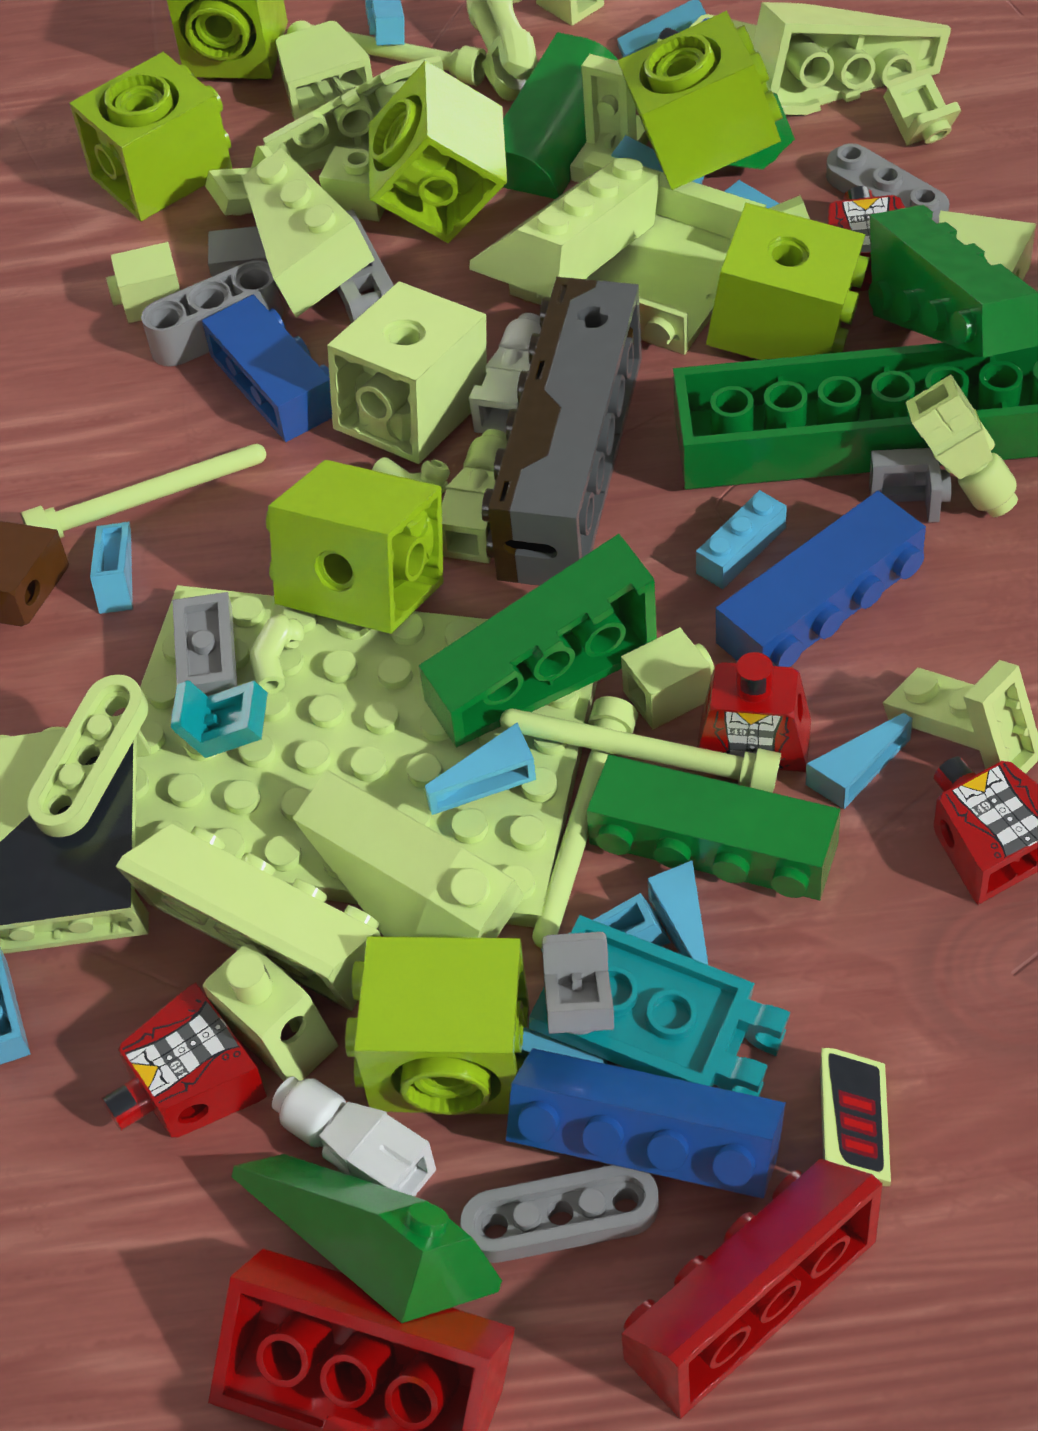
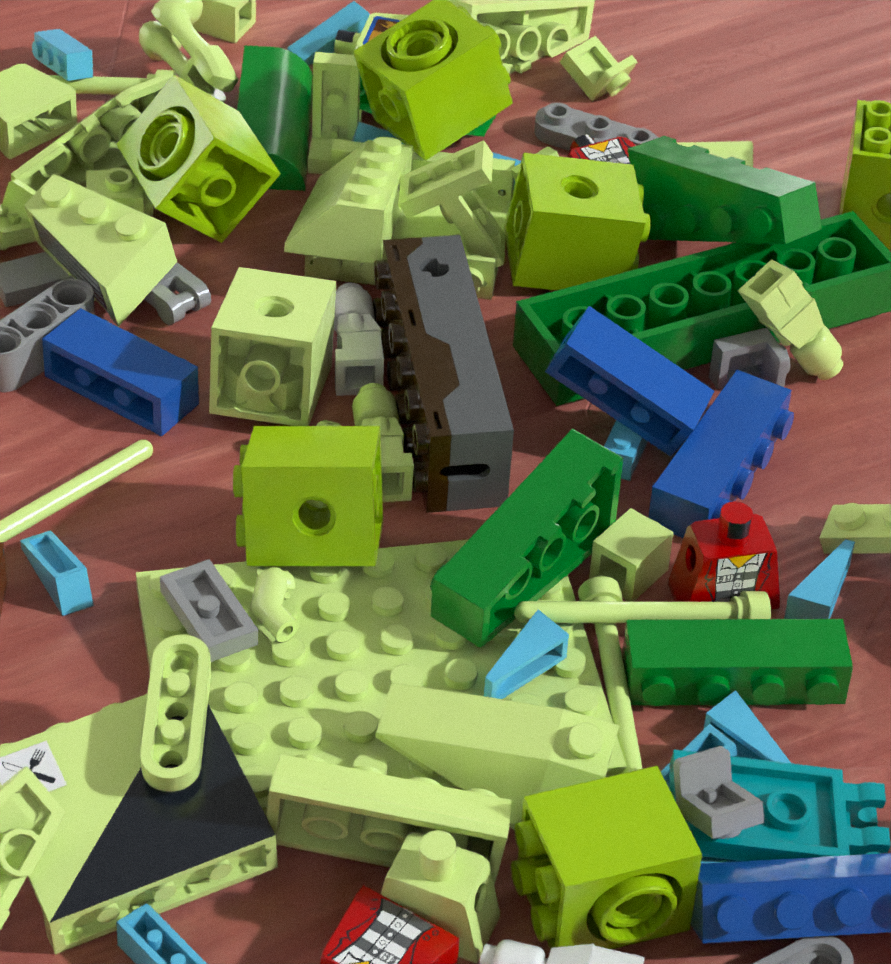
camera: 30 degrees left, 10 degrees down
teal bracket [171,680,268,758] -> none
none -> yellowish green bracket [398,140,506,268]
none -> blue brick [545,306,714,457]

